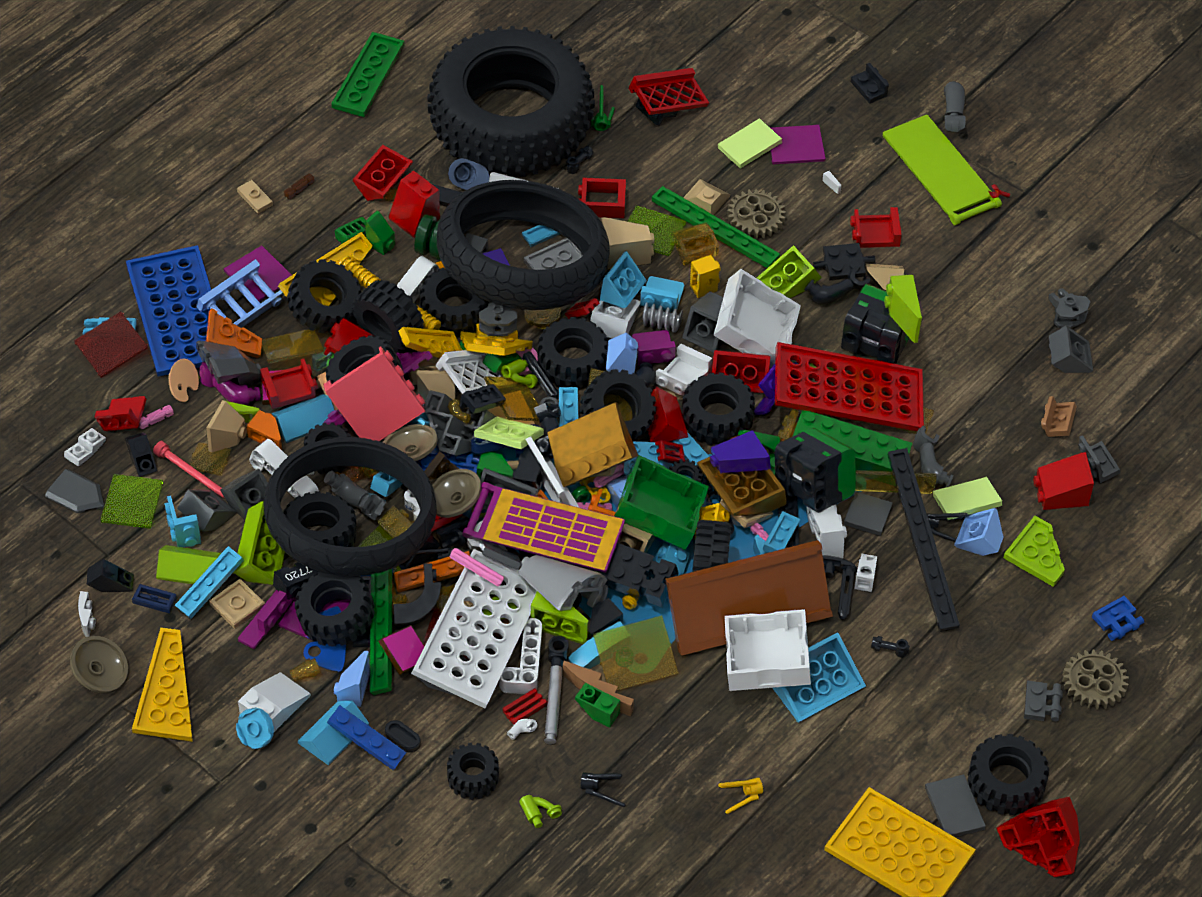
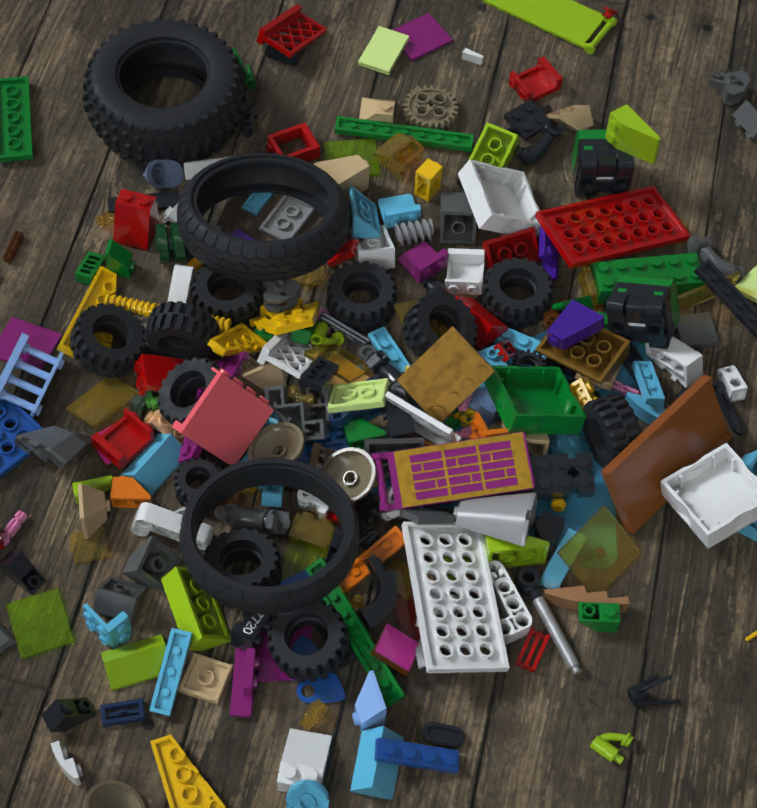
camera: 30 degrees left, 5 degrees up
coral piece [153,441,225,498] -> none
light nougat piece [169,358,199,402] -> none
magenta piece [199,362,260,405] -> none
orange wing [206,308,262,358] -> none
red slope [353,145,413,201] -> none
black tyre [447,743,499,800] -> none
bright pink axle [450,548,504,586] -> none
white arm [507,719,537,739] -> none
light blue slope [606,333,638,374] -> none

